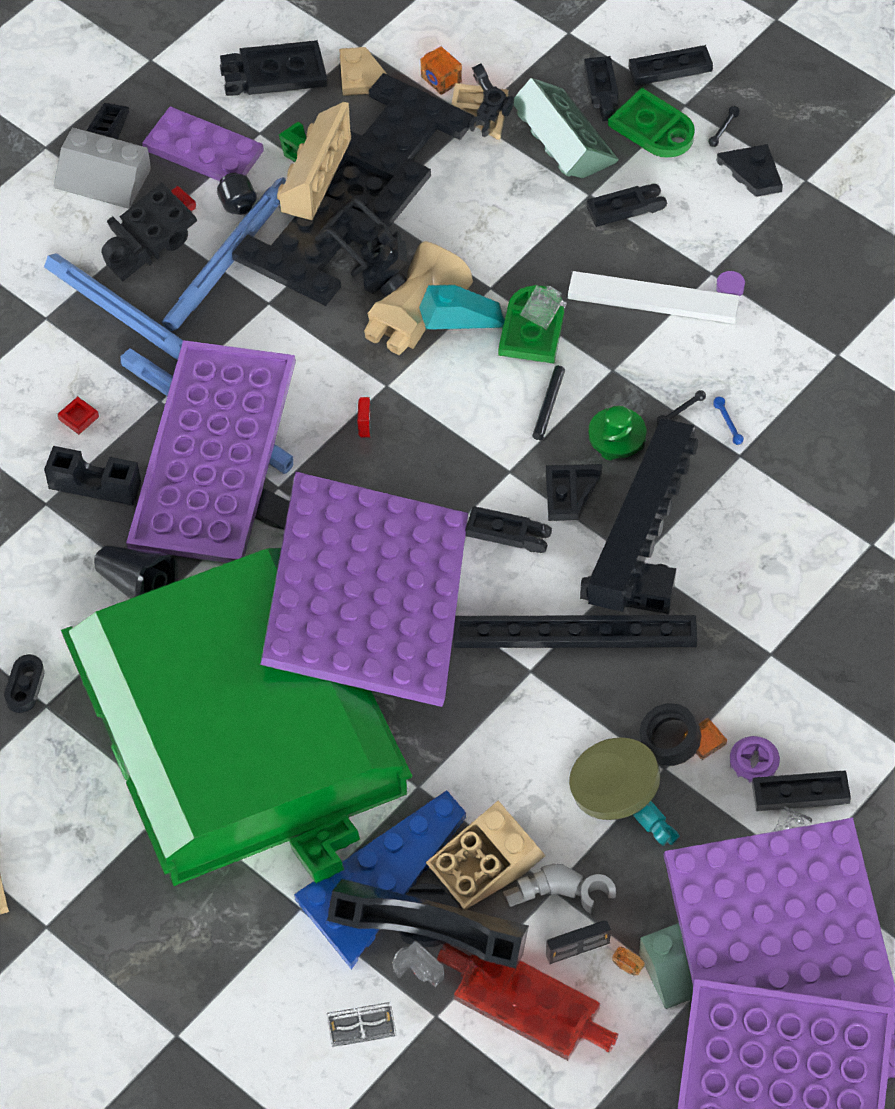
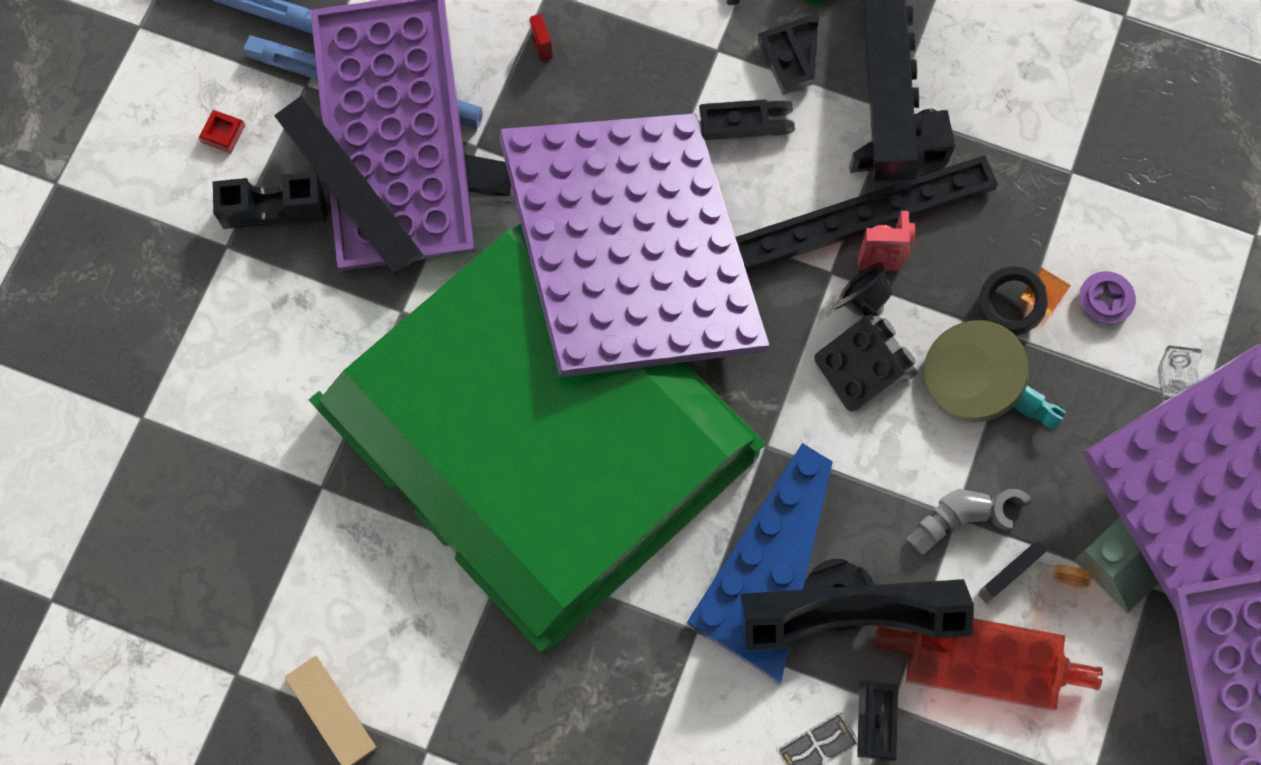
camera: 20 degrees left, 15 degrees up
black plate [4,654,45,713] -> none
black cone [94,545,179,599] -> none
green plate [289,814,360,883] -> none
clear bracket [392,941,444,987] -> none
tan slope [426,800,546,910] -> none
black plate [752,770,851,811] -> none
none -> black tile [274,95,423,276]
none -> black bracket [814,315,918,411]
none -> black piece [832,263,892,317]
none -> black tile [857,680,898,761]
none -> coral bracket [858,211,915,271]

